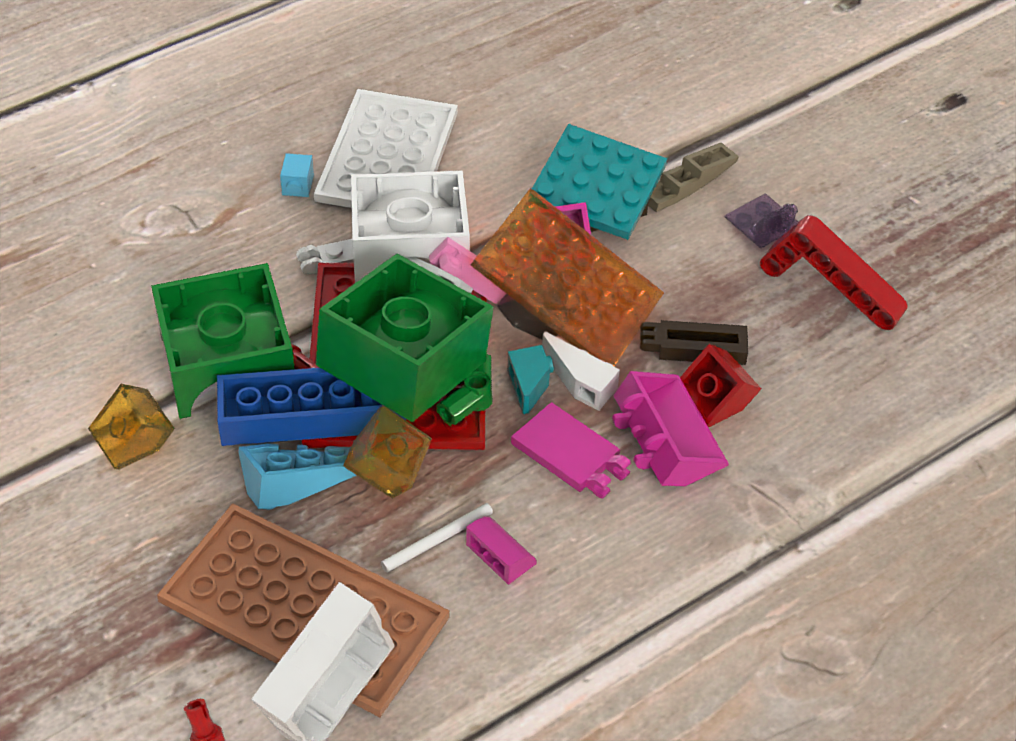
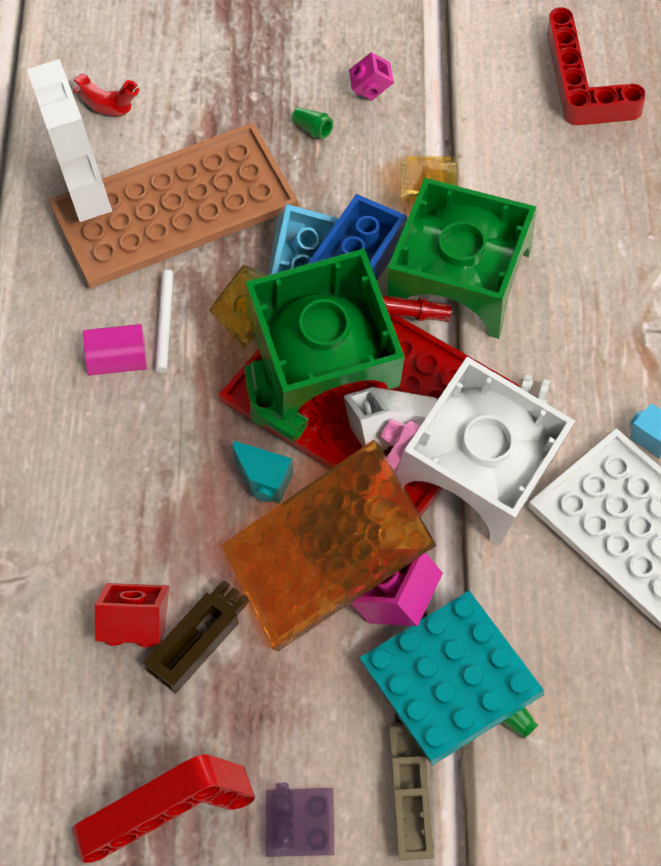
camera: 130 degrees right, 10 degrees up
dark pink tile [511,402,631,499] -> none
white slope [542,331,620,411] -> none
dark pink piece [612,371,729,486] -> none
none -> green cone [292,107,333,139]
none -> dark pink brick [349,52,394,101]

